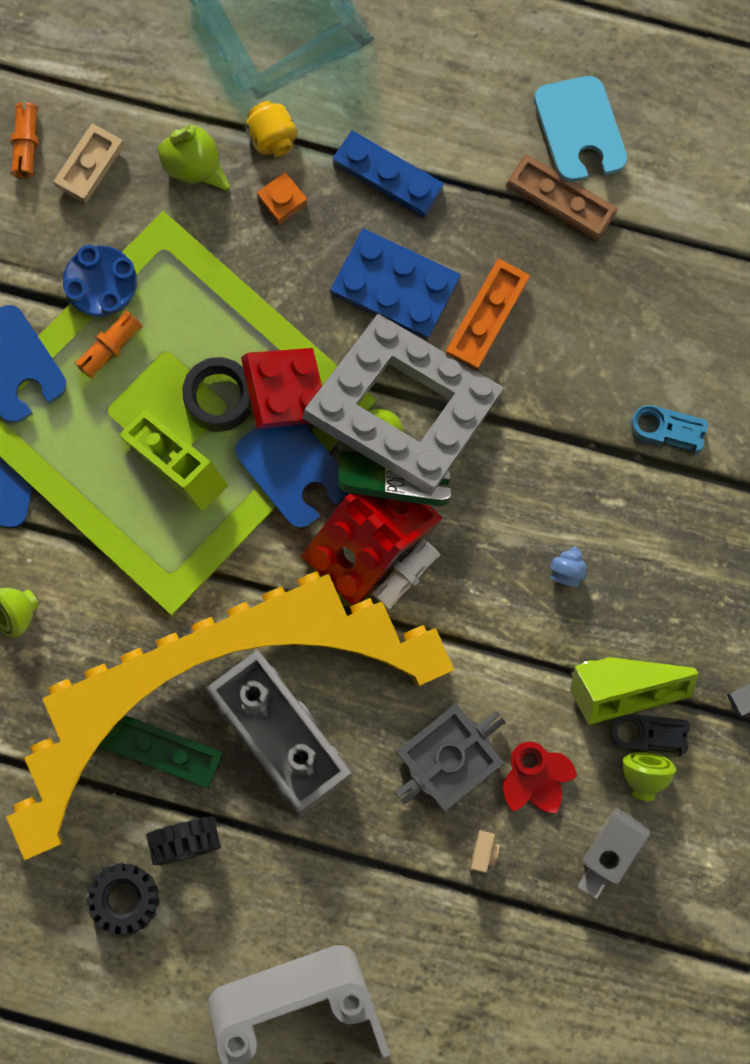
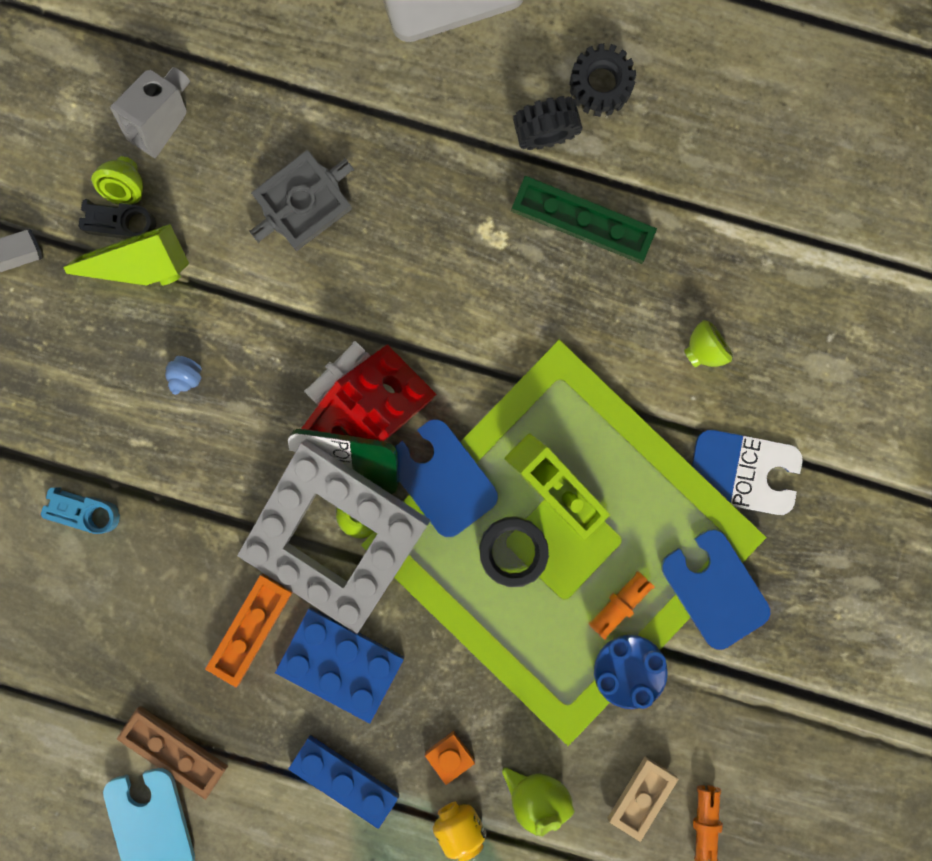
camera: 175 degrees left, 10 degrees up
yellow arch [6,571,454,861] -> none
light grey piece [205,650,352,817] -> none
red plate [241,348,322,429] -> none
tan plate [470,830,500,874] -> none
red plate [503,741,577,814] -> none

